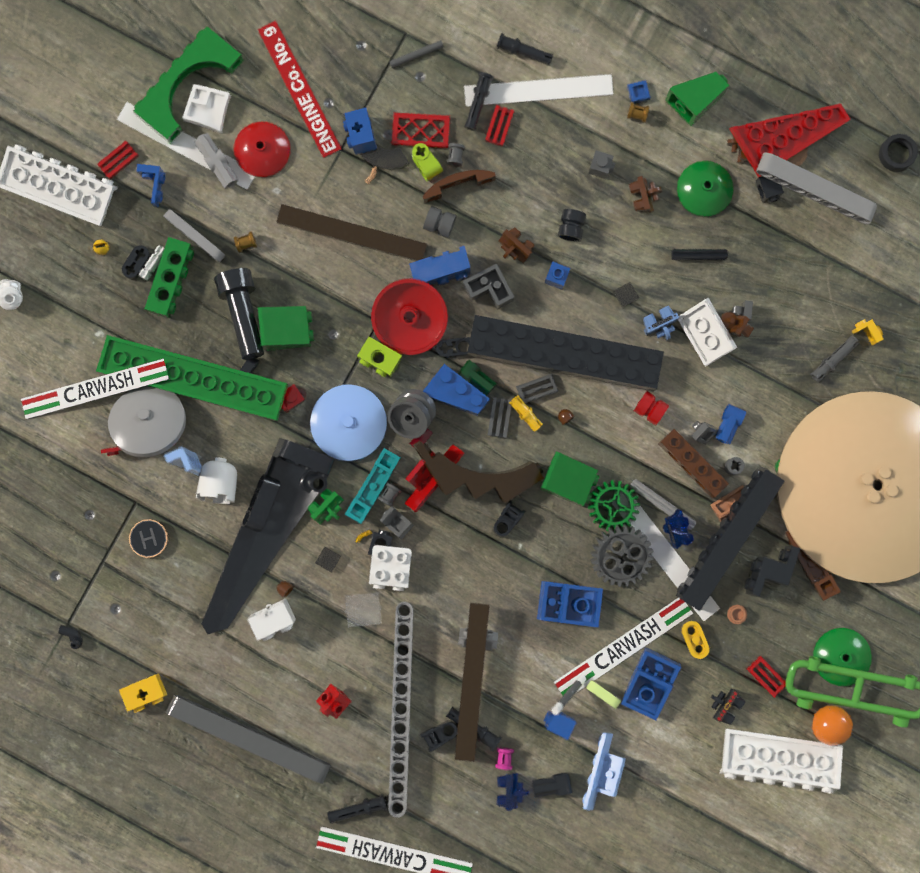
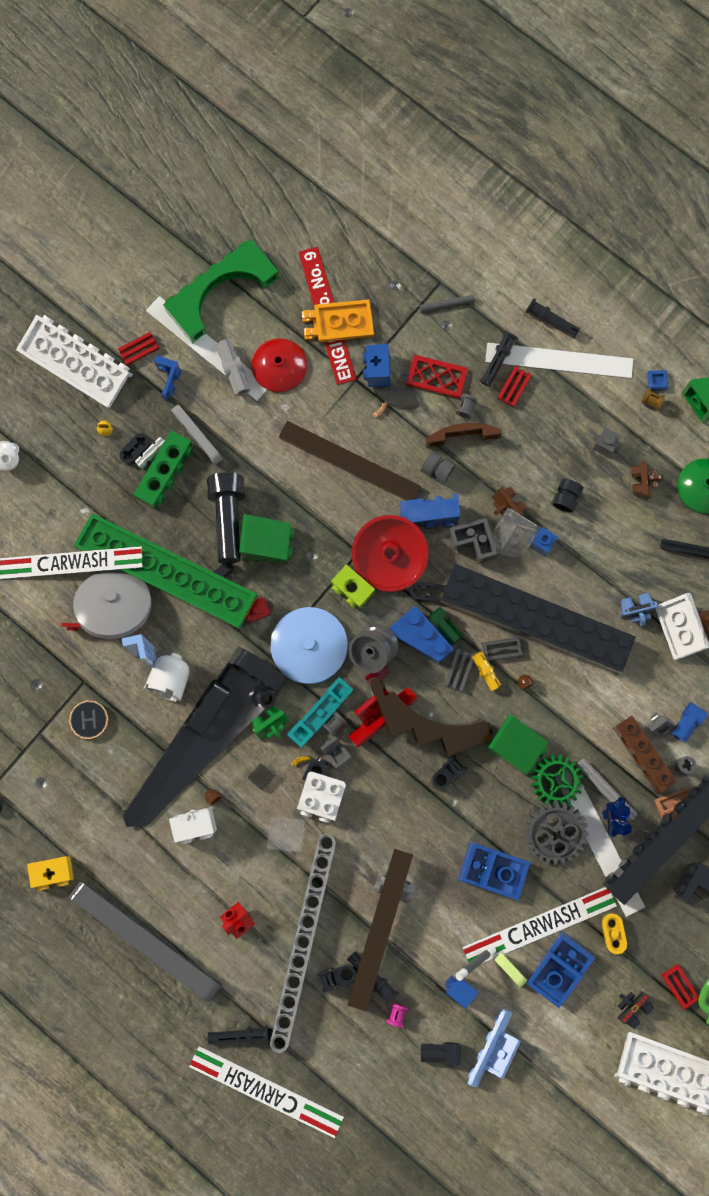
camera: 15 degrees right, 5 degrees down
white plate [183,84,231,133] -> none
pearl gold bush [233,231,257,253] -> none
lime piece [412,143,443,182] -> none
clear blue hips [497,772,529,811] -> none
clear smoke tile [613,282,639,308] -> none
red wheel [633,391,669,426] -> none
nougat plate [727,605,747,624] -> none
none -> light orange tile [302,300,374,342]
none -> clear slope [492,507,541,558]

